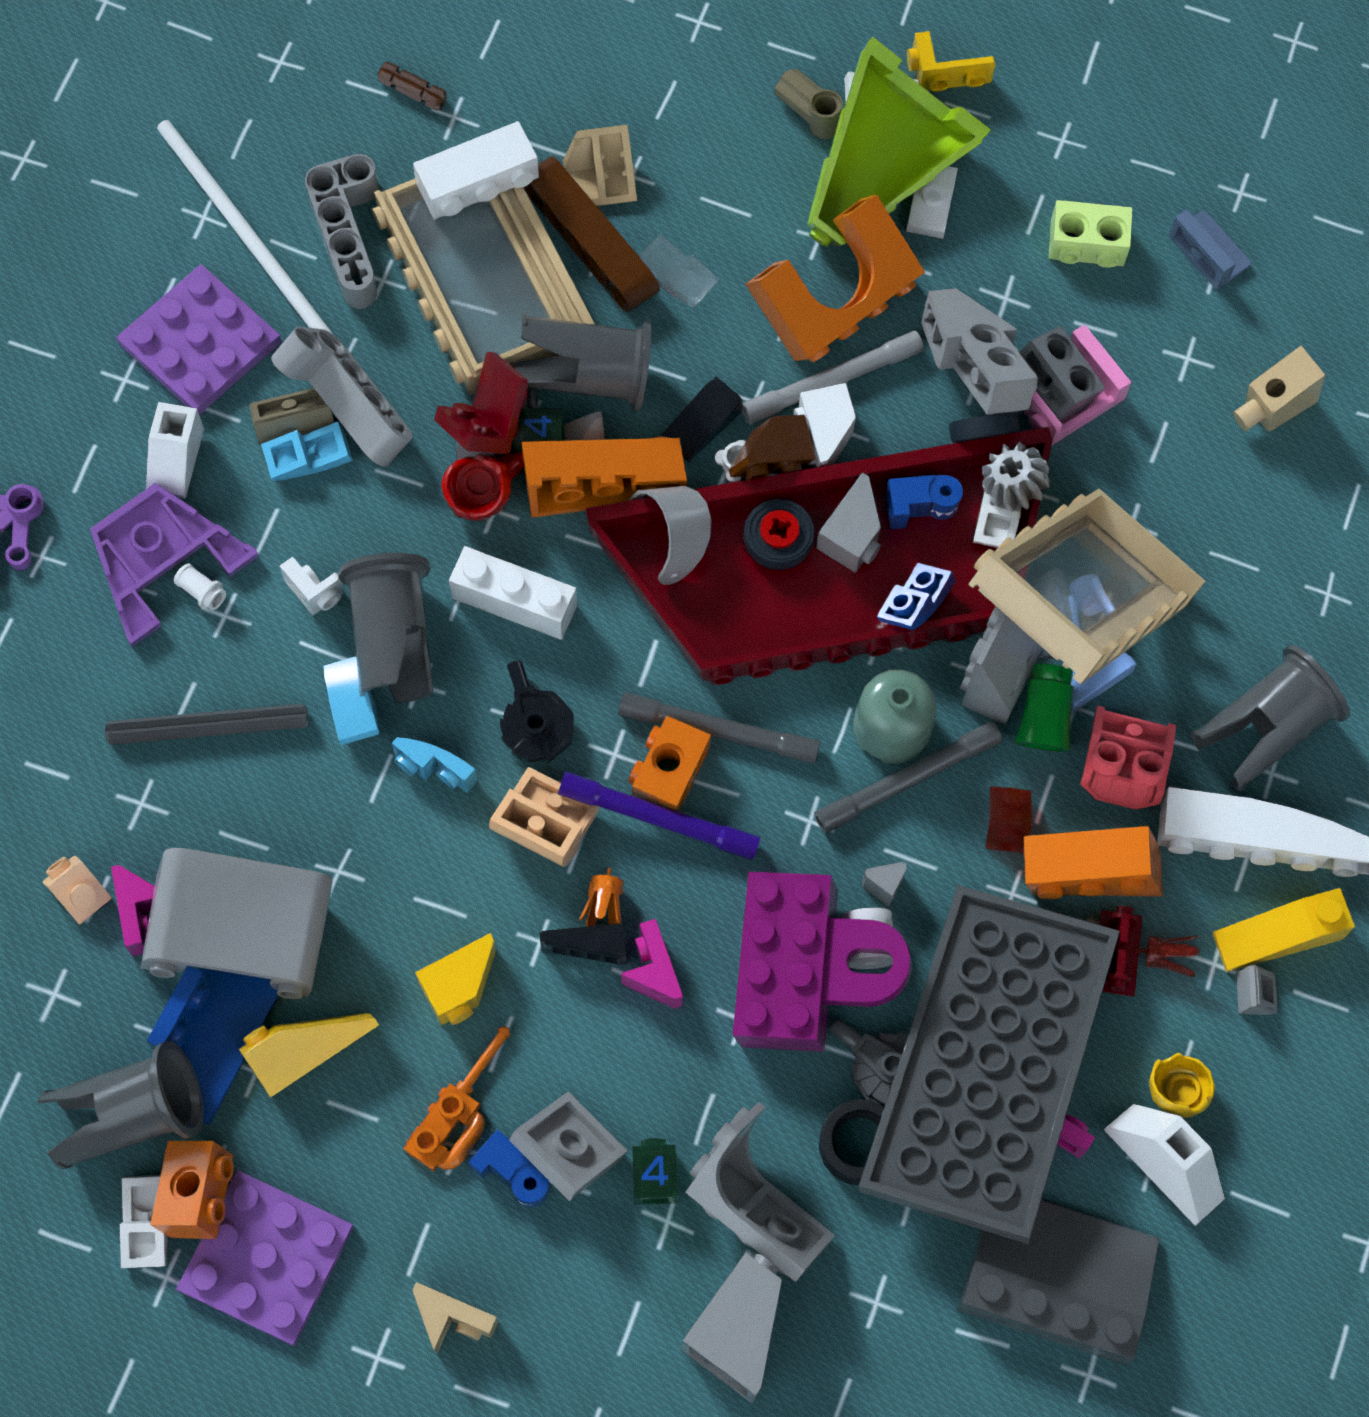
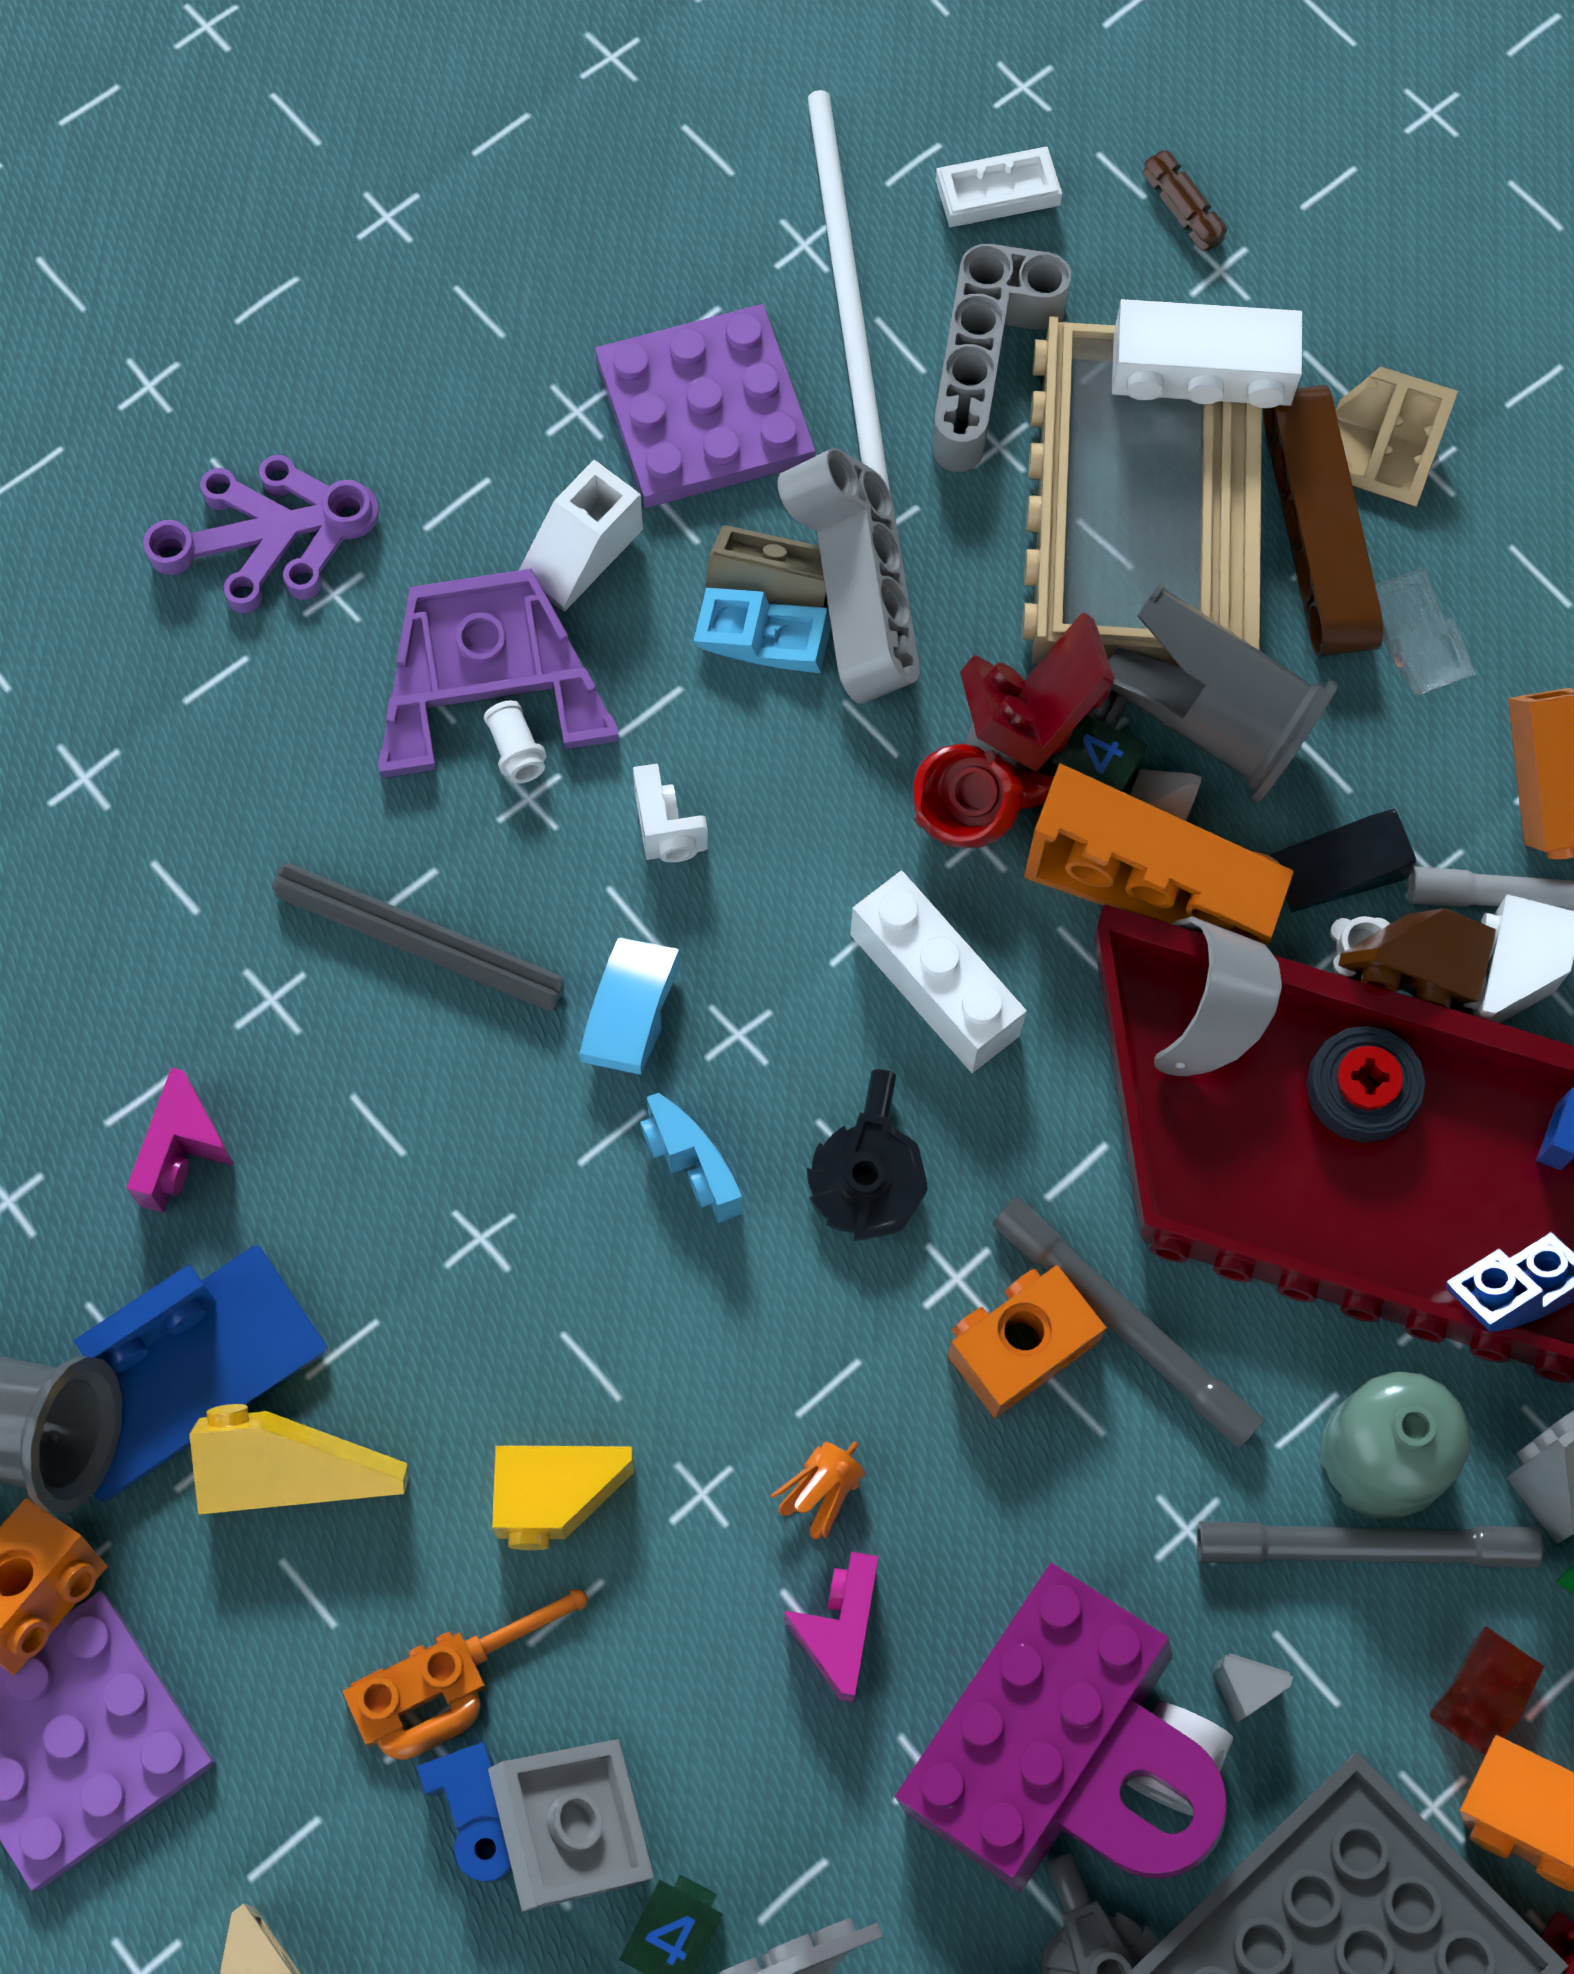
camera: 30 degrees right, 0 degrees up
light nougat bracket [42,856,112,925] -> none
light grey windscreen [140,848,332,999] -> none
dark grey piece [338,553,433,703] -> none
light nougat brick [489,767,600,867] -> none
black slope [539,924,626,965] -> none
dark purple piece [557,771,760,860] -> none
light grey slope [816,473,881,573] -> none
none -> white plate [935,147,1062,227]

